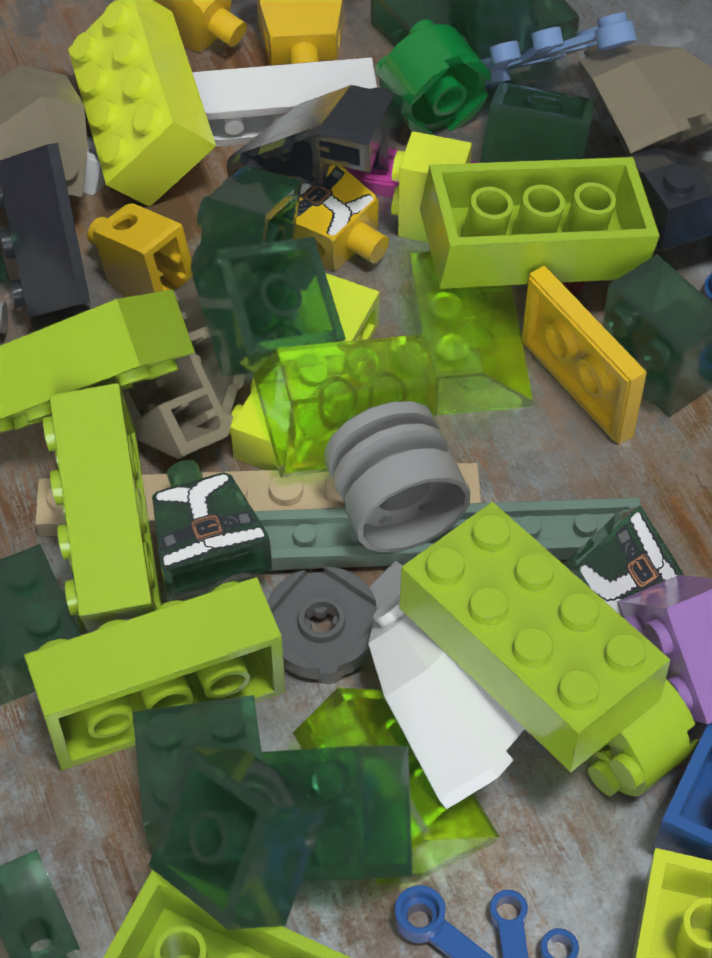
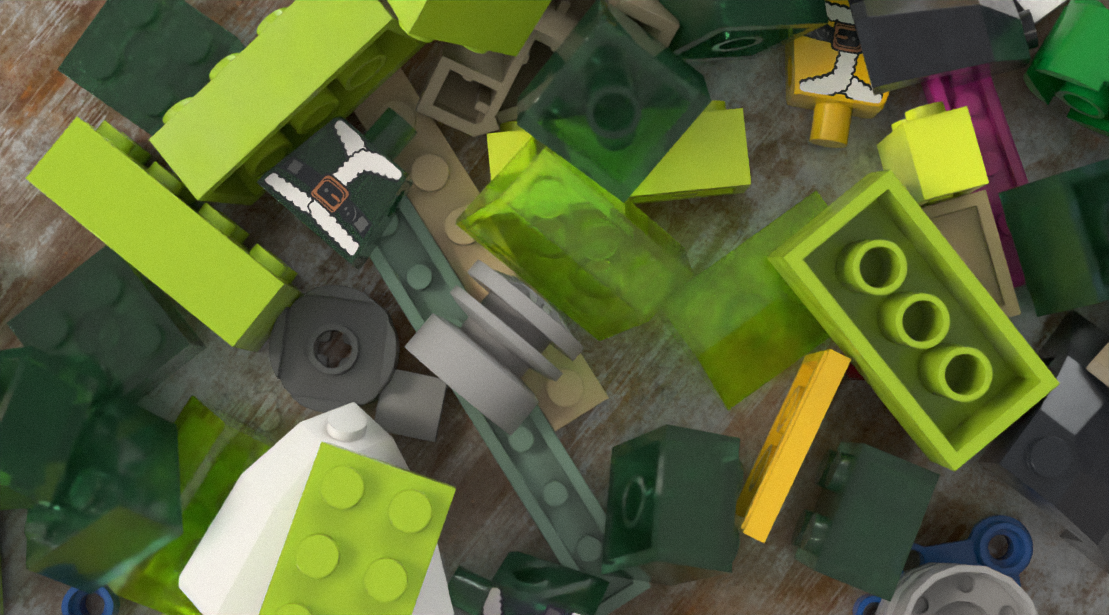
camera: 60 degrees right, 30 degrees up
none -> clear green brick [601,424,744,586]

